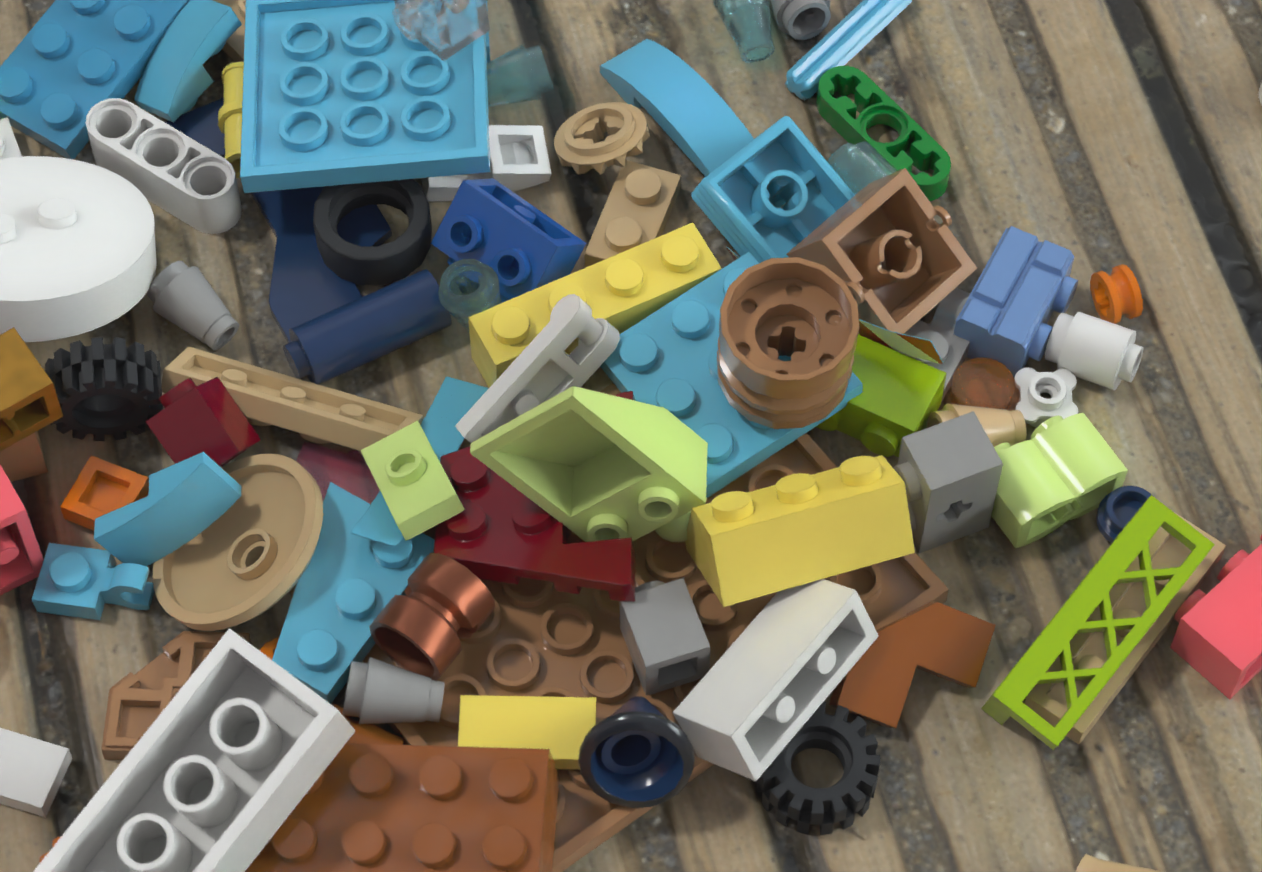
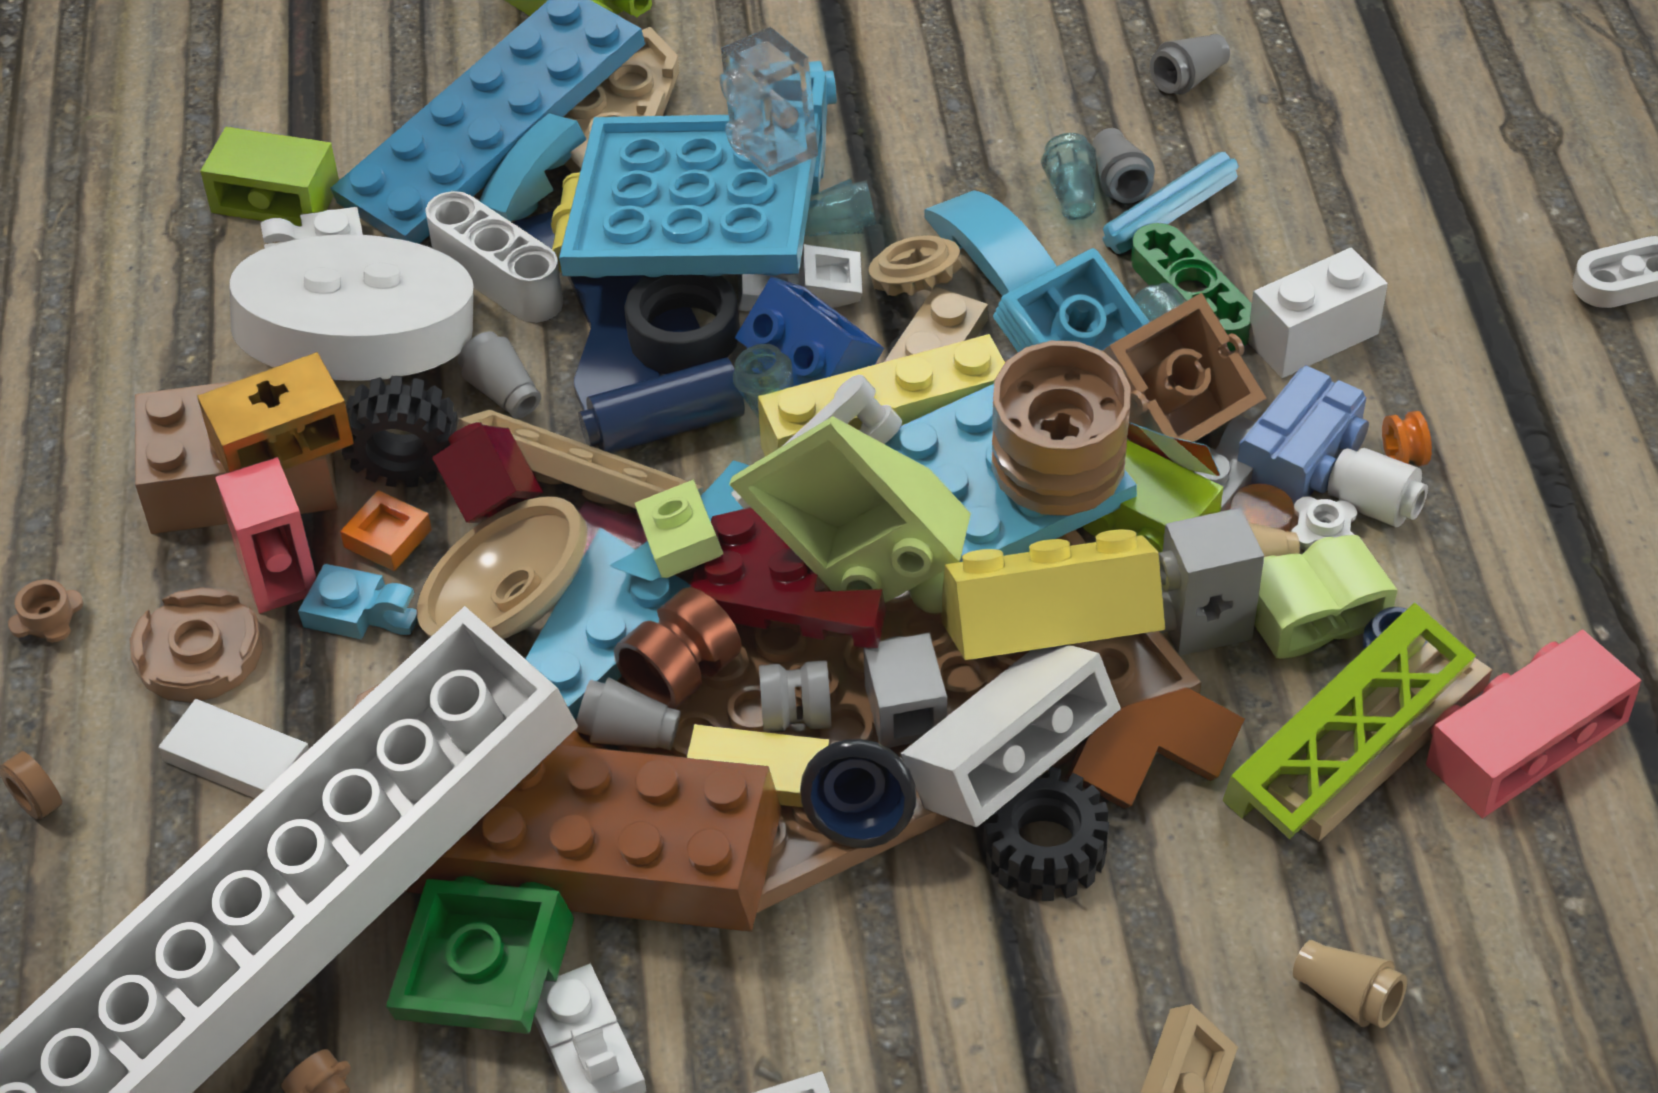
camera: 10 degrees right, 10 degrees down
medium azure slope [94,452,242,566] -> none
none -> light grey wheel [759,661,831,733]
none -> white brick [1248,248,1388,378]

